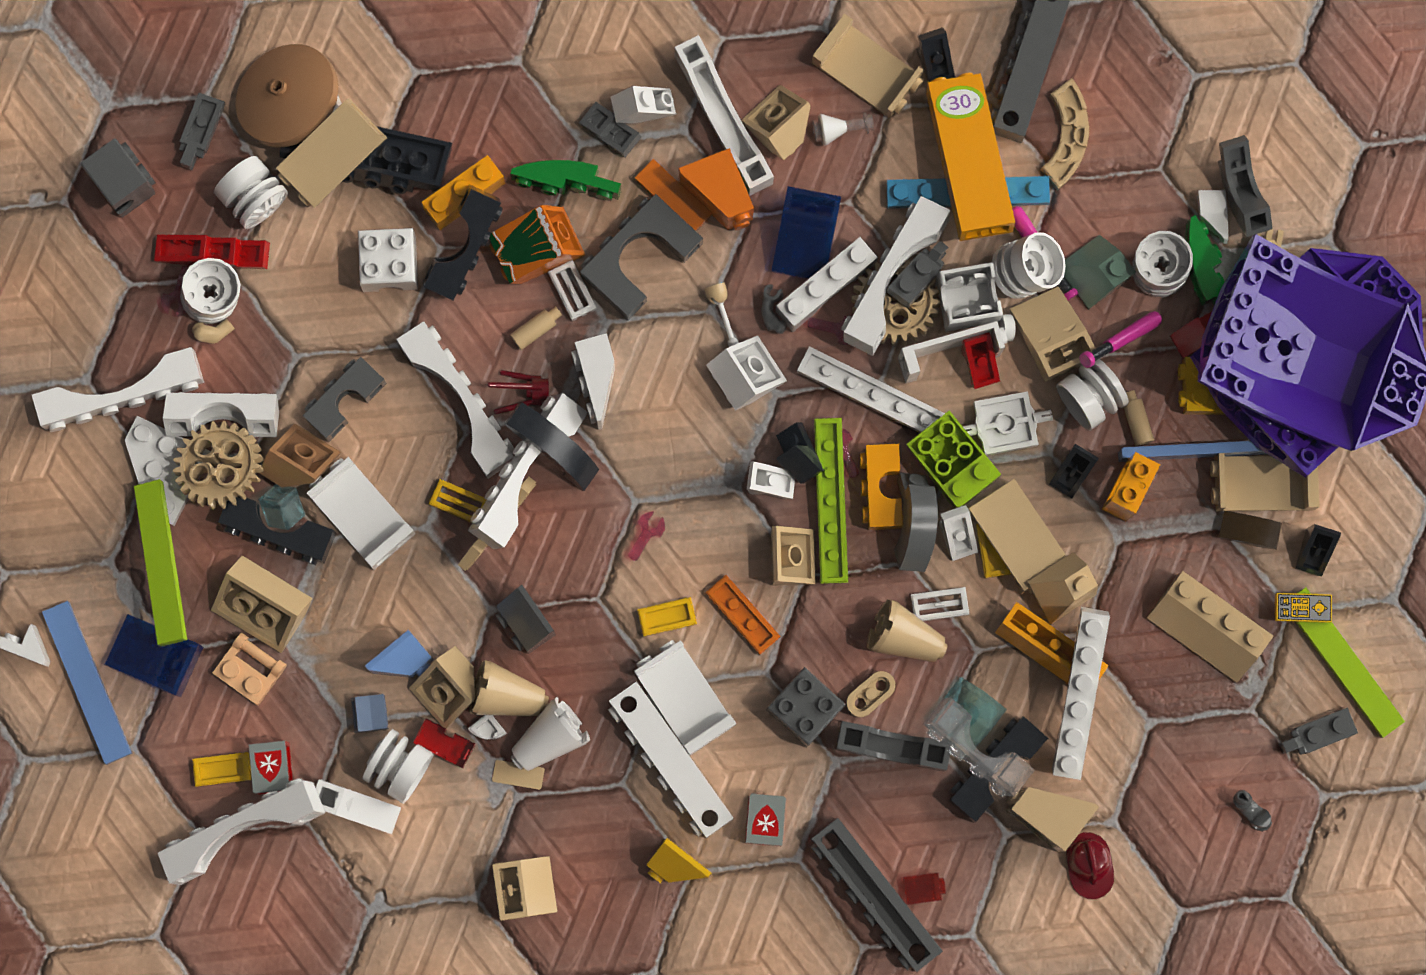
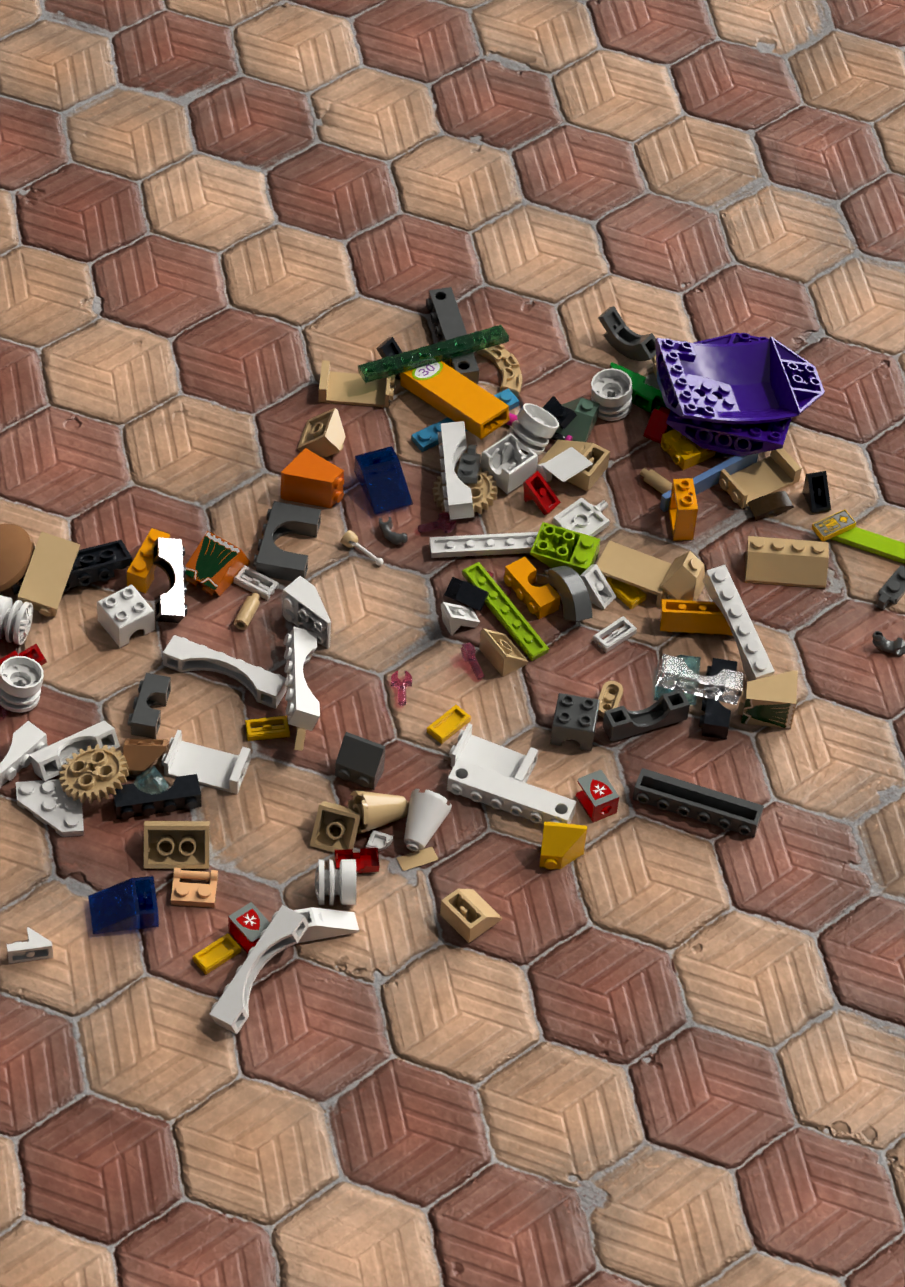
camera: 30 degrees left, 30 degrees down
medium blue tile [42,601,133,765] -> none
lime tile [134,479,187,647] -> none
tan arm [192,318,235,344] -> none
sand blue piece [351,694,389,733] -> none
medium blue slope [365,630,434,678] -> none
dark red plant [487,370,549,414] -> none
black slope [504,402,599,491] -> none
green slope [510,160,622,201] -> none
dark grey slope [579,102,642,158] -> none
white slope [611,86,676,124] -> none
orange tile [635,159,712,232] -> none
white arch [675,35,774,196] -> none
orange tile [705,575,781,655] -> none
white slope [706,335,787,411] -> none
white arch [775,237,878,332] -> none
piece [812,112,874,146] -> none
tan cone [867,599,947,662] -> none
white panel [898,321,1007,383] -> none
clear red bracket [903,872,946,905] -> none
black slope [1049,444,1099,498] -> none
white wheel [1056,359,1129,431] -> none
dark red piece [1066,832,1114,899] -> none
dark pink piece [1079,311,1162,368] -> none
white slope [1197,190,1228,244] -> none
none -> clear green plate [358,325,509,383]
none -> clear pink bar [461,642,484,680]
none -> white sticker [542,447,593,482]
none -> black slope [543,396,577,429]

